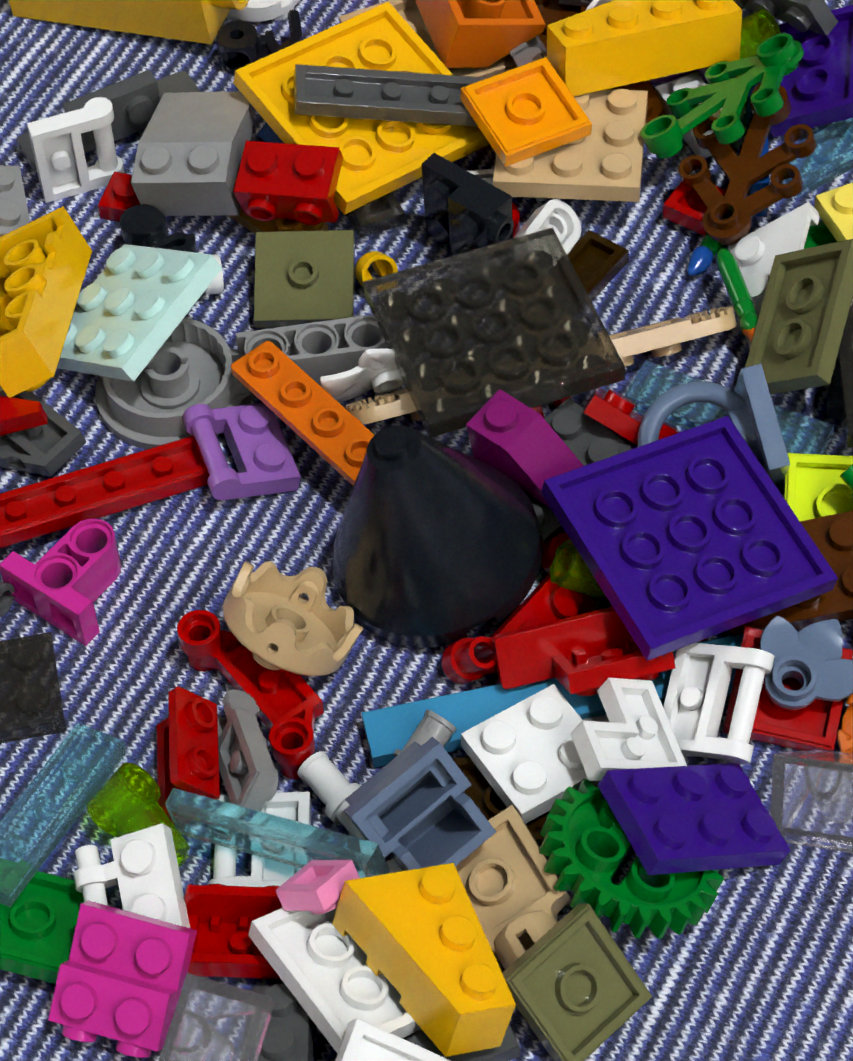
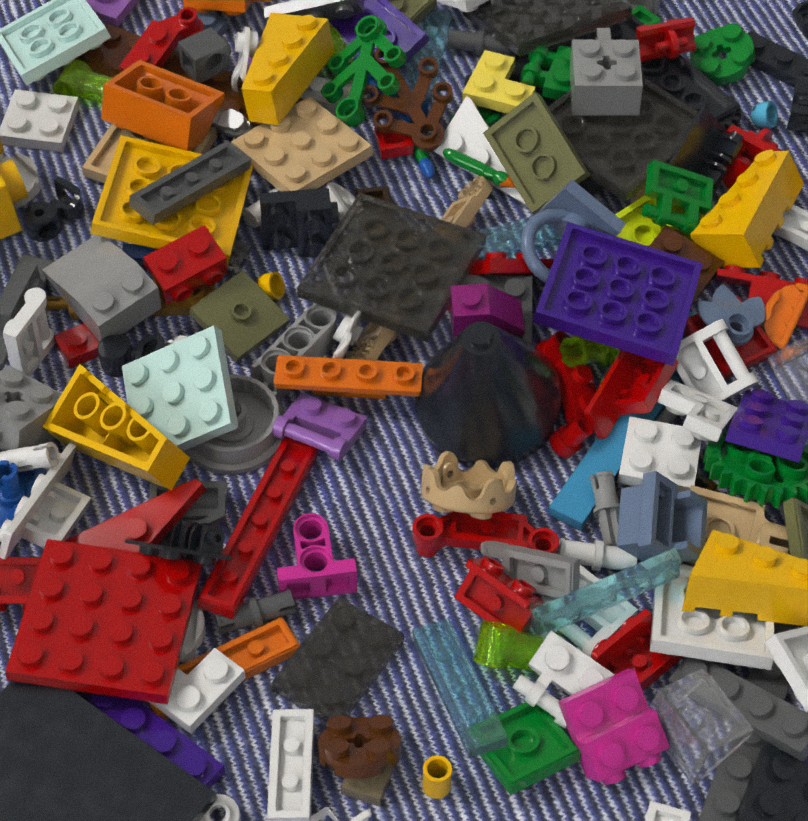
camera: 50 degrees left, 0 degrees up
bright pink plate [275,860,360,915] -> none
light orange tile [460,57,592,167] -> none

